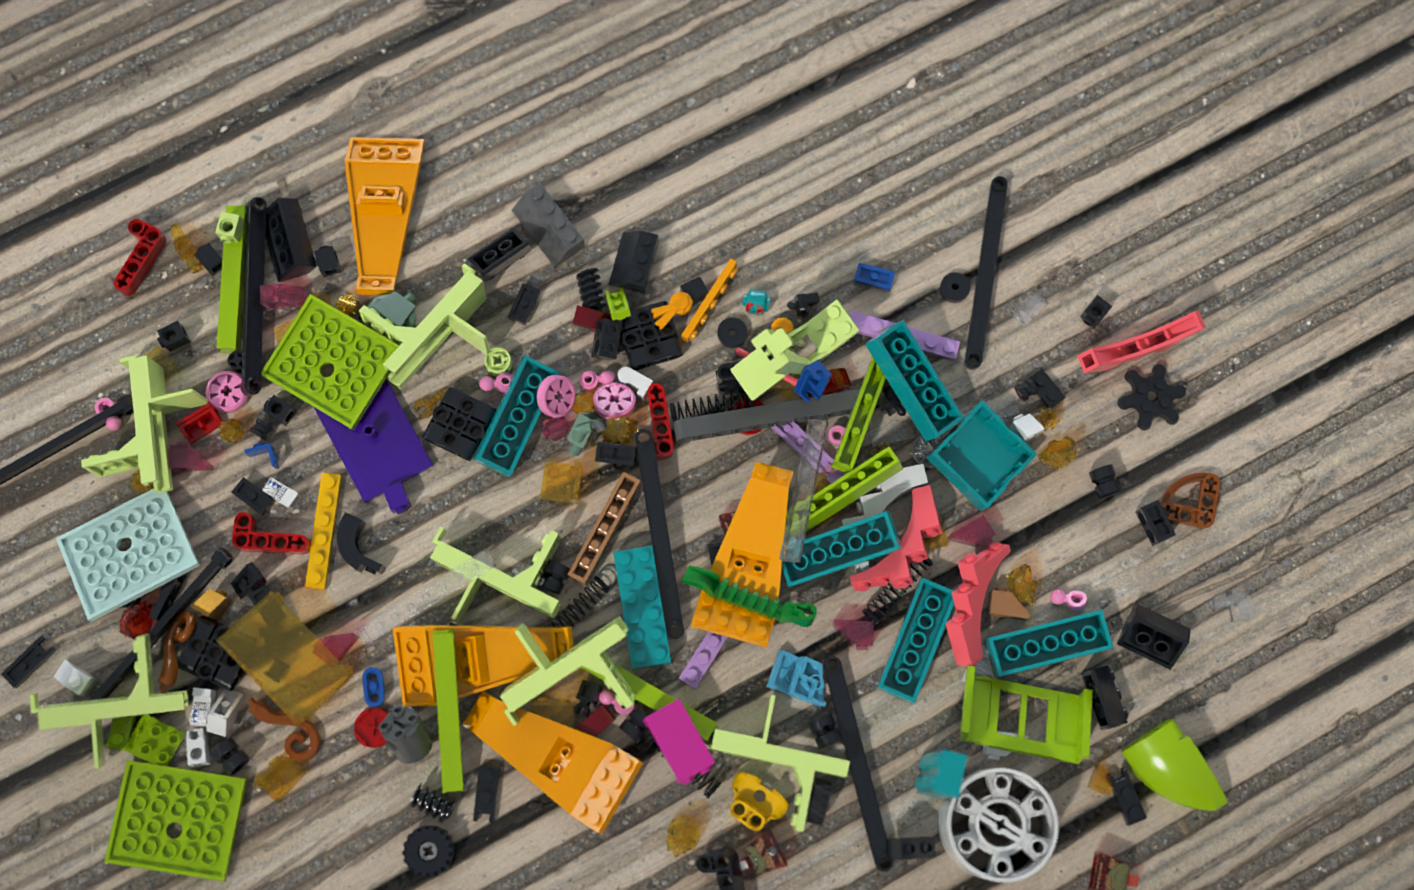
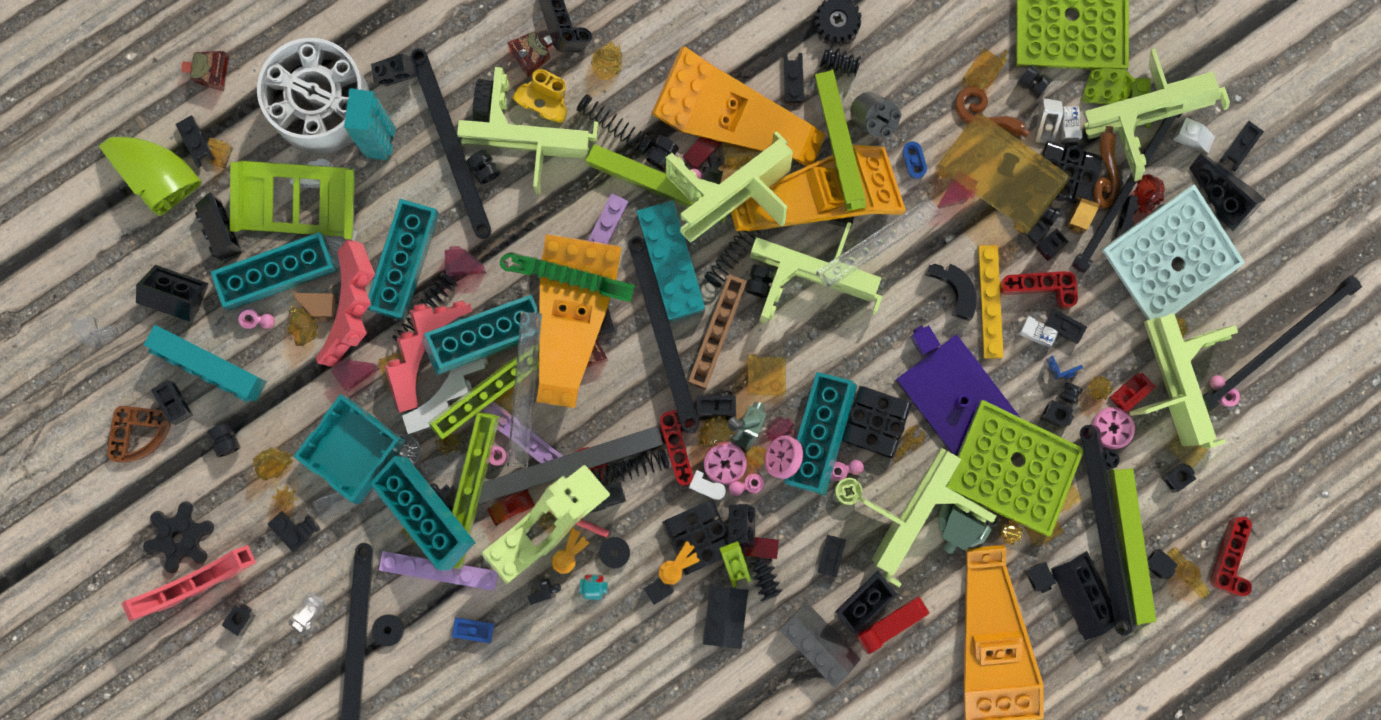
camera: 170 degrees right, 5 degrees up
clear pink slope [169,442,214,472] -> none
white leg [186,727,212,768] -> none
yellowish green brick [215,212,244,243] -> none
clear pink slope [260,284,305,310] -> none
red tile [354,708,389,748] -> none
dark pink panel [642,699,715,785] -> none
light orange plate [681,259,738,344] -> none
medium azure slope [766,650,826,708] -> none
blue hinge [793,360,832,402] -> none
white slope [1009,414,1045,443] -> none
none -> teal brick [143,325,267,403]
none -> red beam [856,596,930,654]
none -> black wheel [1038,202,1061,226]
none -> black wedge [1189,153,1265,231]

